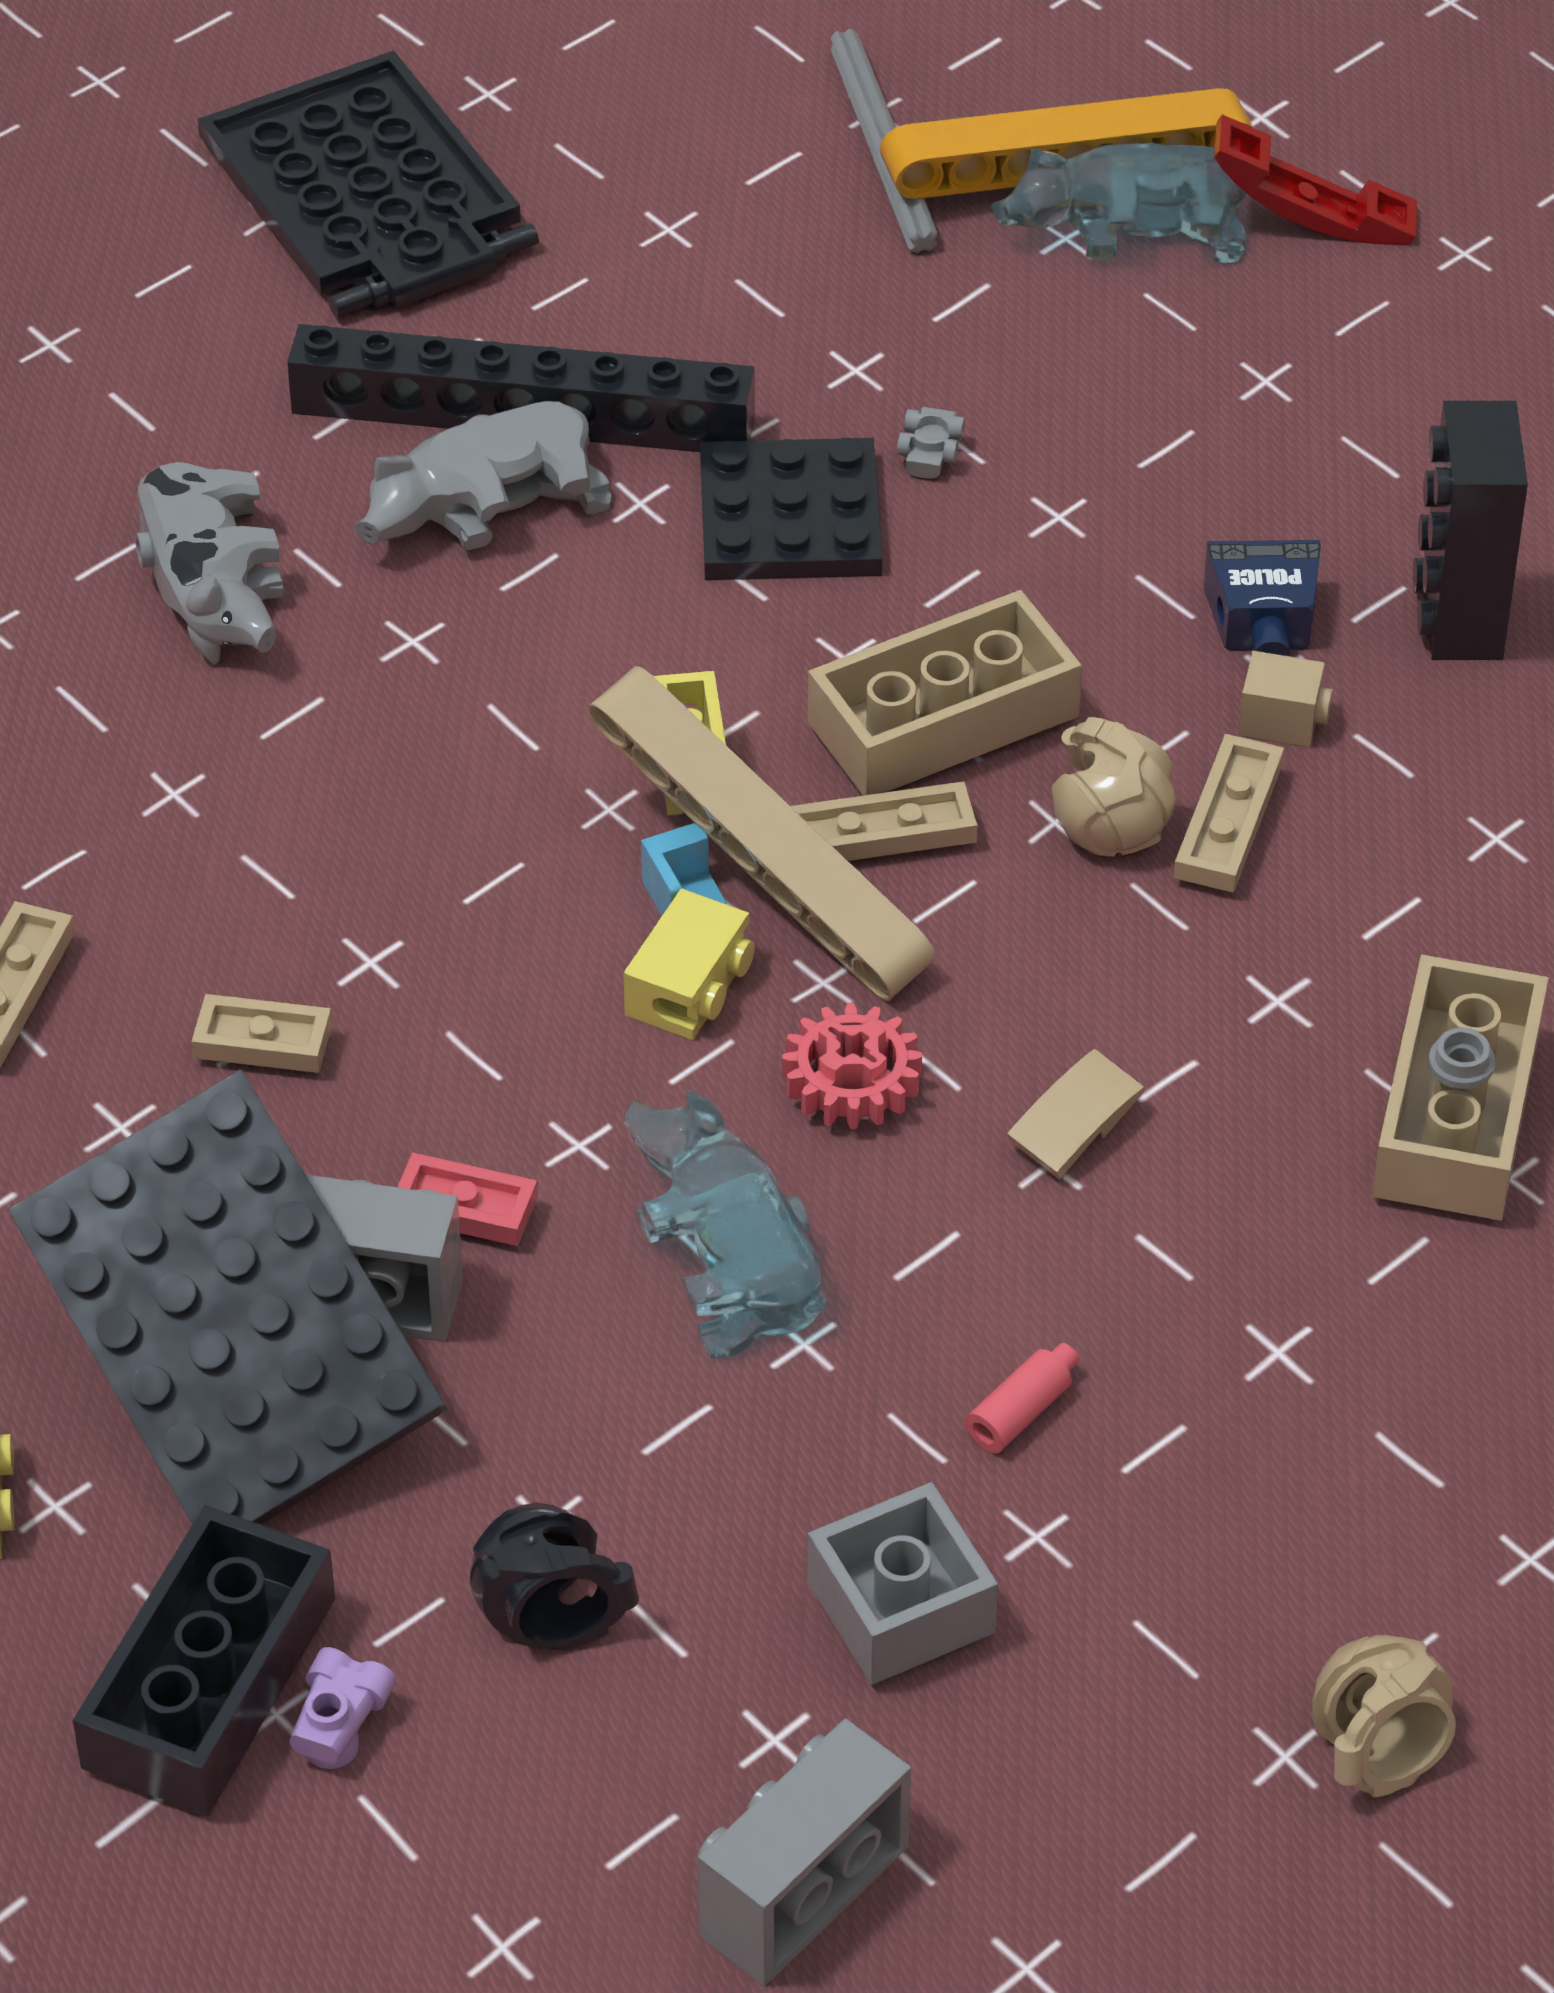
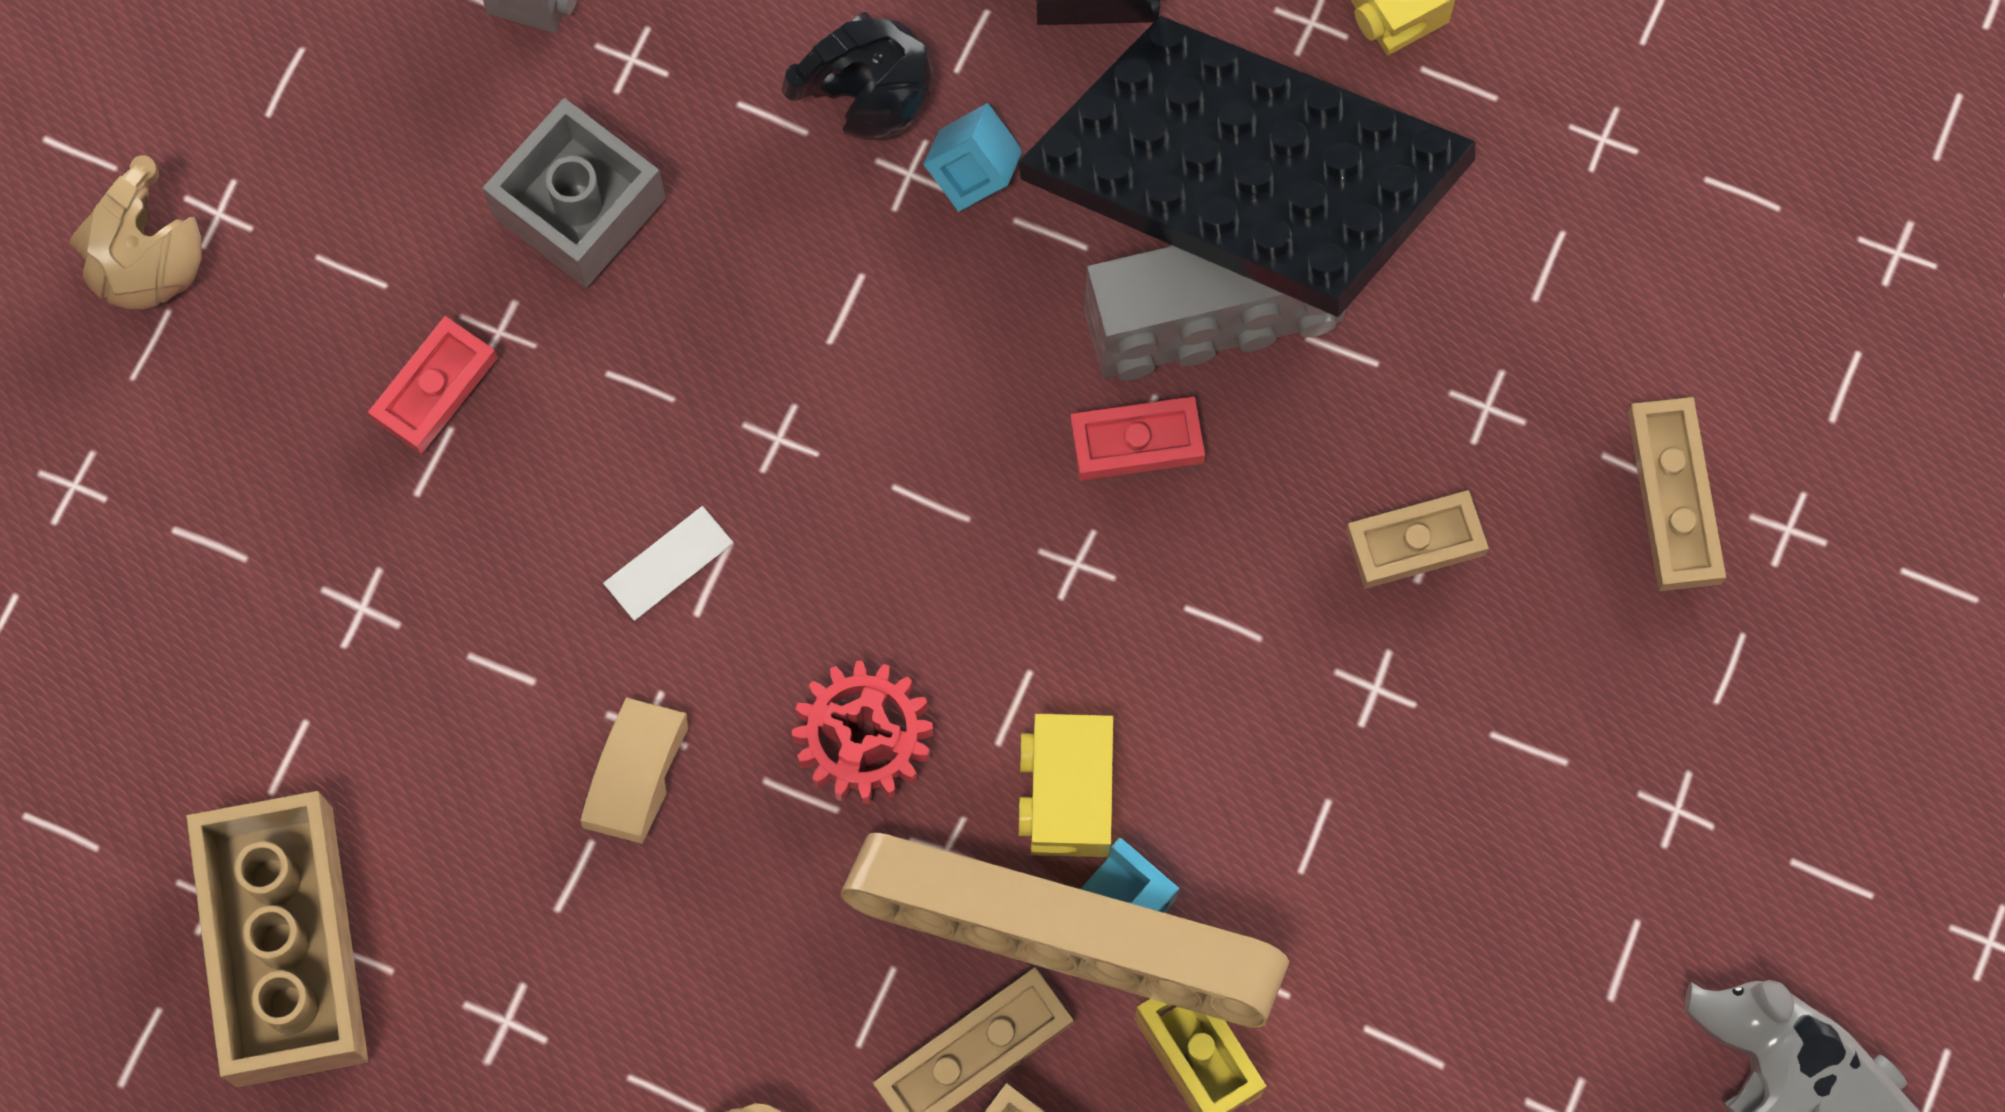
camera: 155 degrees right, 25 degrees up
clear light blue animal [625,1089,827,1358] -> none
coral cylinder [965,1343,1079,1453] -> none
light grey plate [1428,1027,1495,1090] -> none
none -> coral plate [367,316,498,455]
none -> white sticker [603,506,734,621]
none -> medium azure panel [923,103,1022,212]

